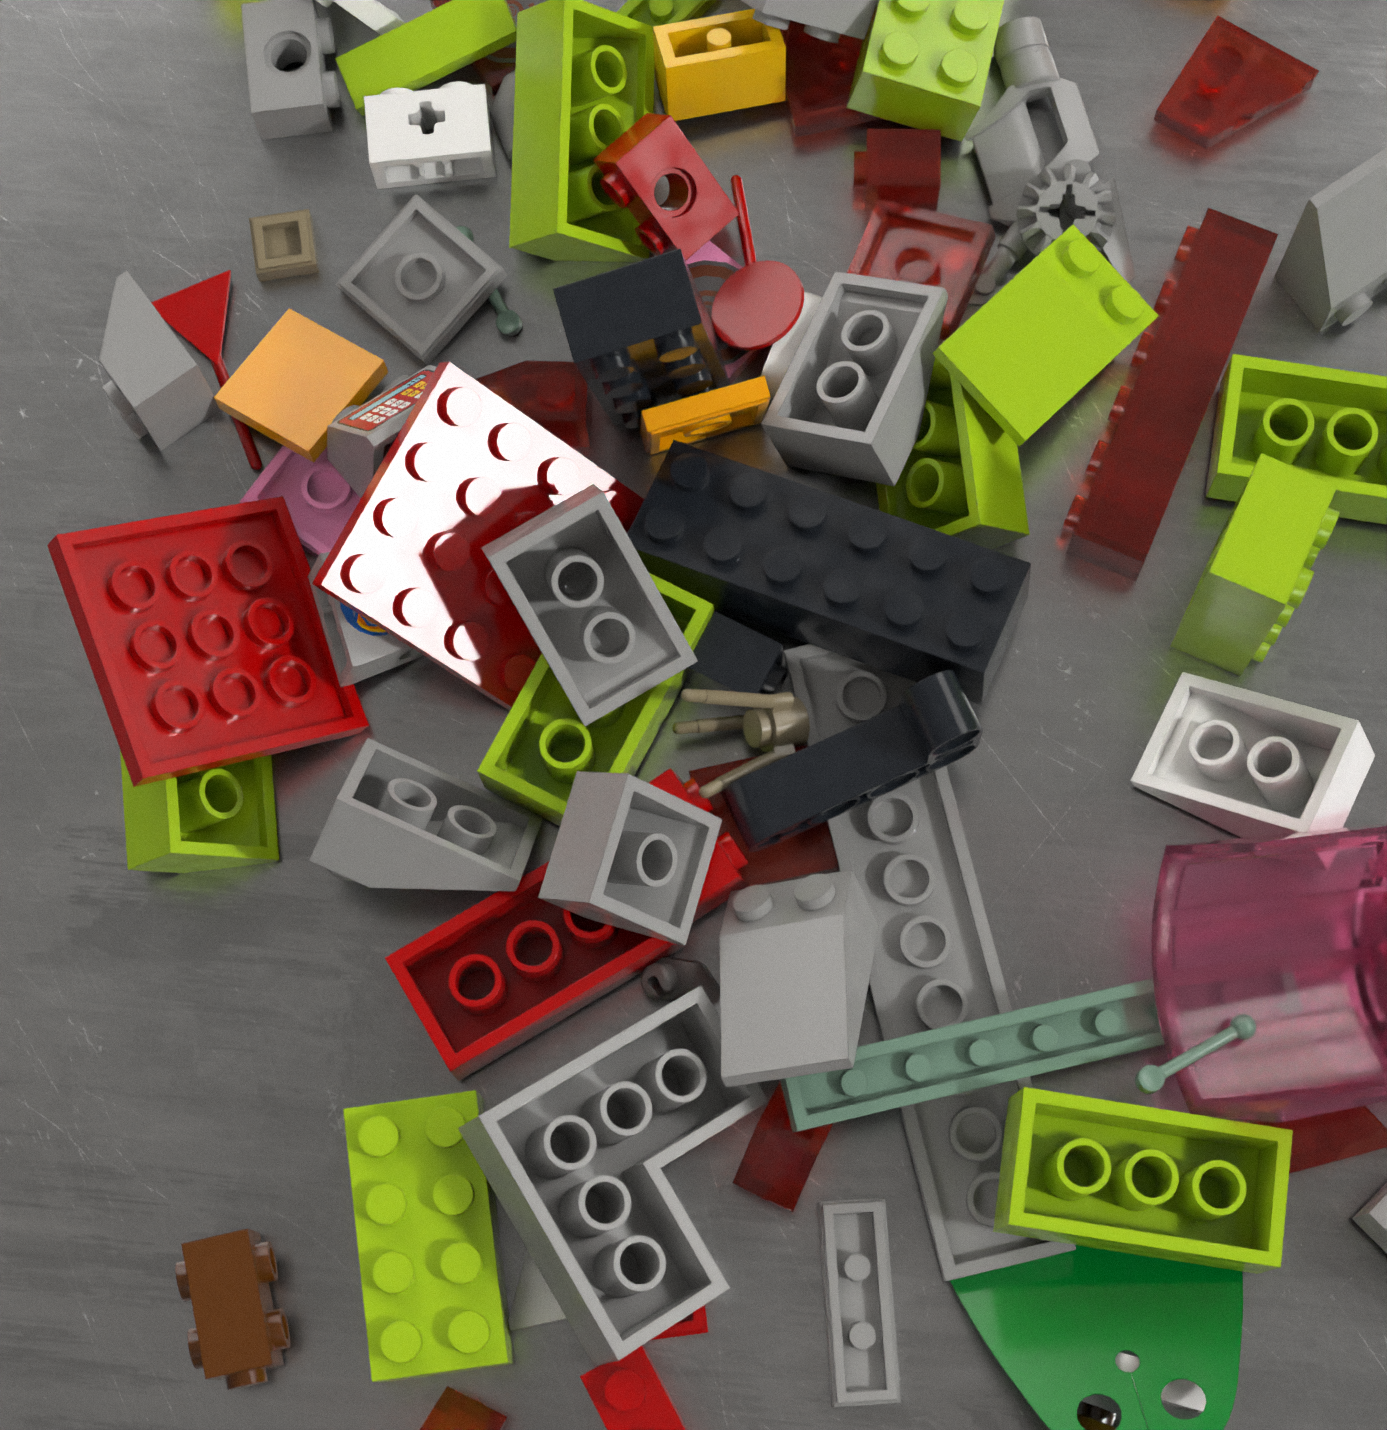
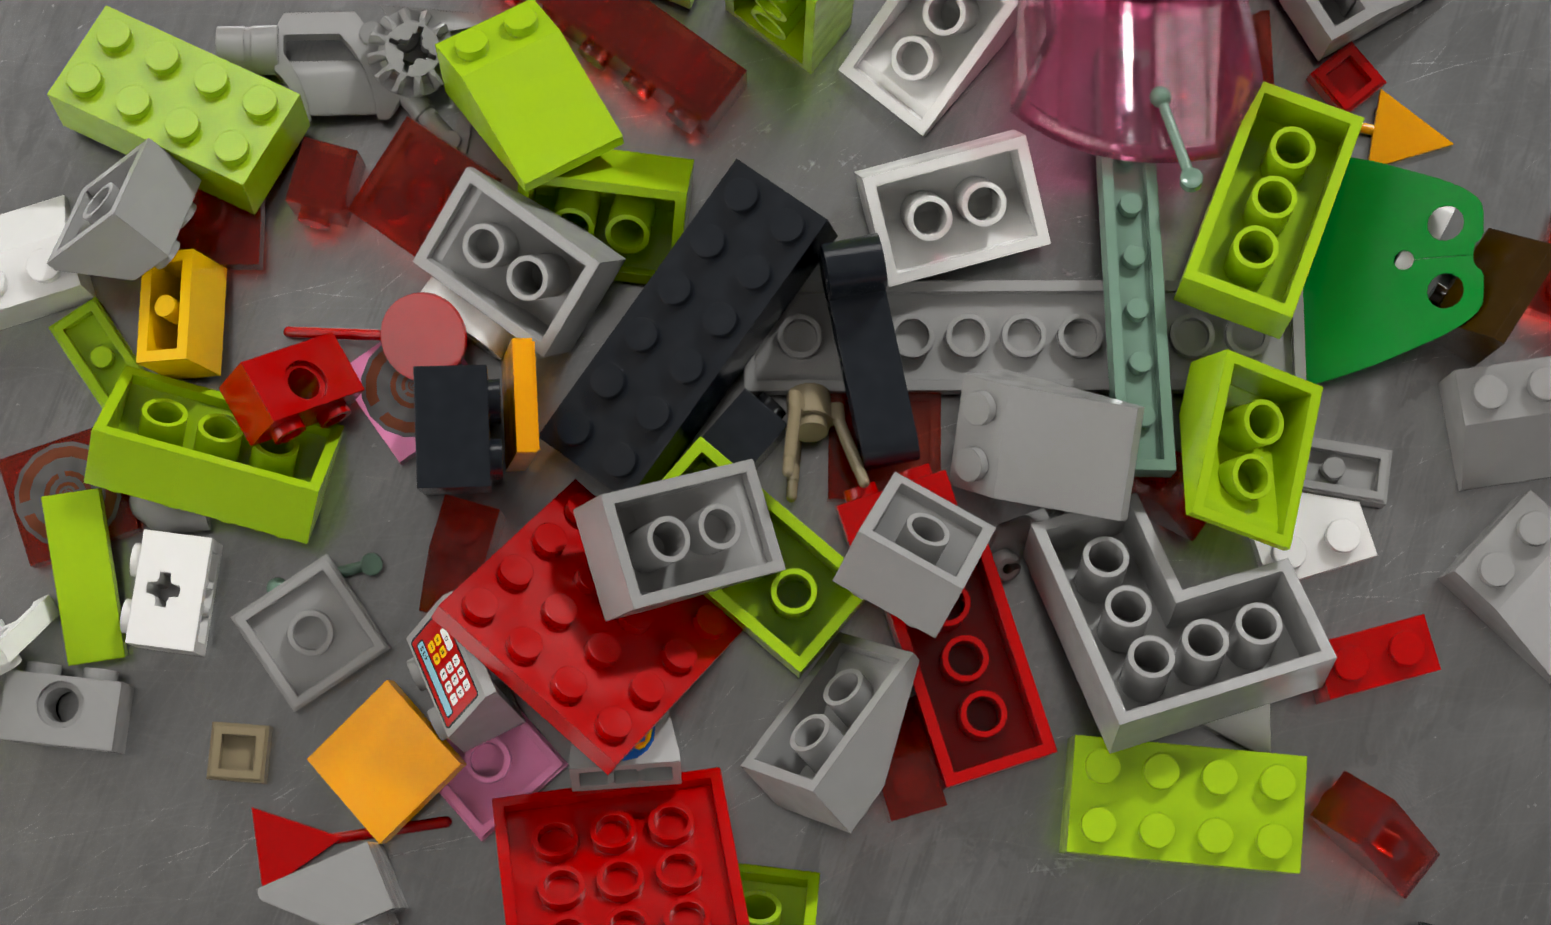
camera: 85 degrees left, 5 degrees up
none -> white slope [854,129,1051,287]
none -> clear red slope [879,697,947,823]
none -> lime slope [1179,349,1323,551]
none -> white wing [1249,492,1377,580]
none -> red tile [1306,41,1387,113]
none -> light orange piece [1360,89,1453,164]

